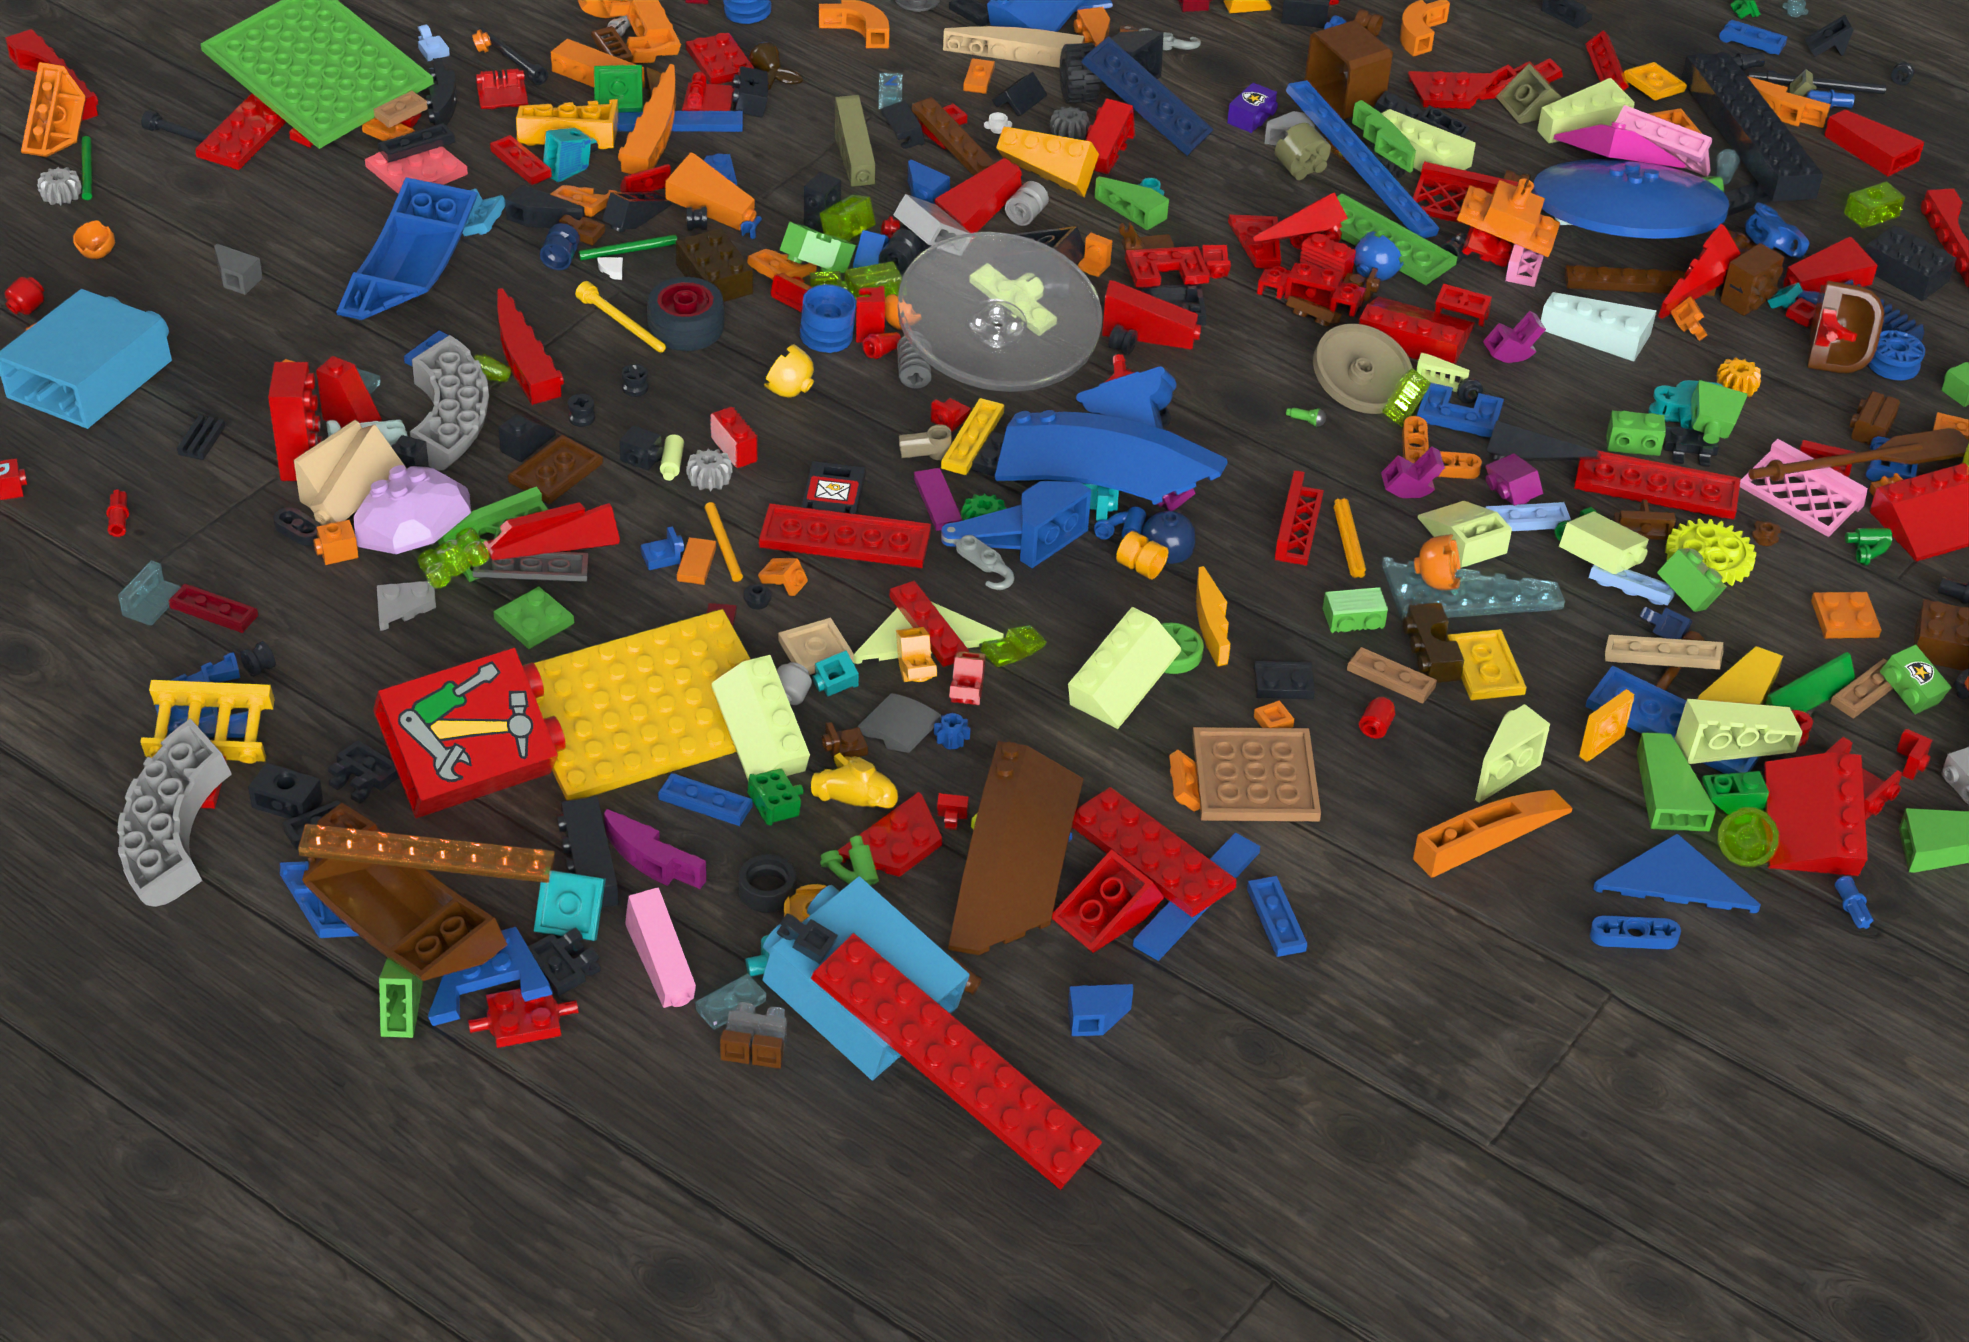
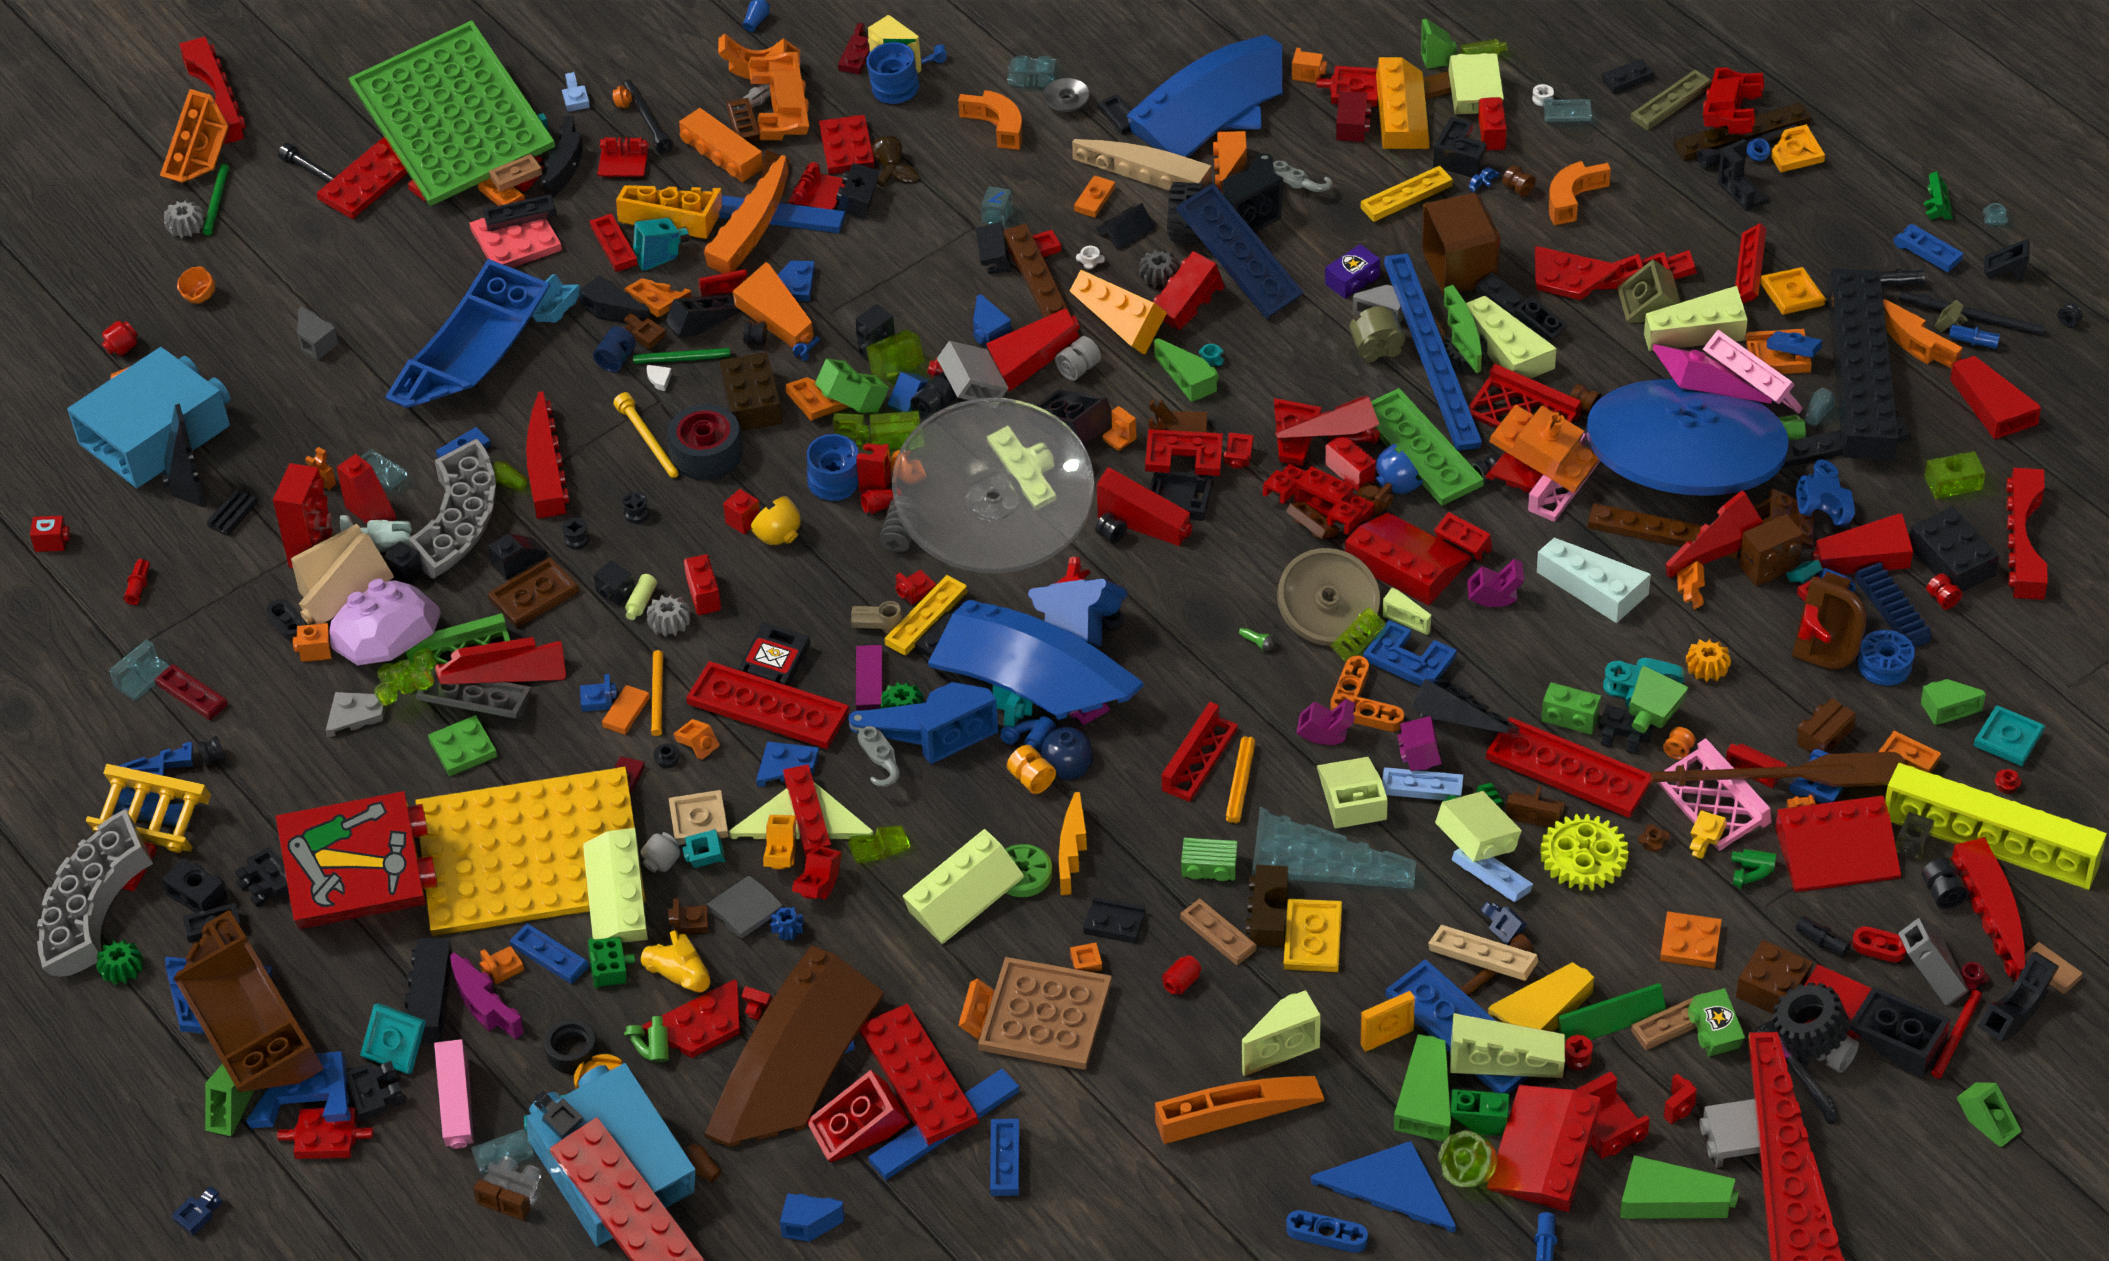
camera: 20 degrees right, 5 degrees up
clear orange plate [298,824,555,883] -> none
green plate [594,65,643,112] -> none
red piece [771,273,813,312] -> none
olive slope [835,95,875,186] -> none
orange cylinder [1414,534,1461,590] -> none
black plate [1457,378,1483,403] -> none
bright green brick [1657,548,1727,612] -> none
none -> green gear [96,939,143,985]
none -> black wedge [162,404,206,507]
none -> dark blue plate [171,1187,223,1236]
none -> orange bracket [479,946,524,985]
none -> red brick [723,489,760,534]
none -> blue wing [756,741,819,787]
none -> yellow plate [1361,166,1453,222]
none -> orange wheel [1663,727,1696,760]
none -> yellow plate [1690,811,1727,859]
none -> blue plate [1767,331,1822,358]
none -> red wheel [1926,573,1963,610]

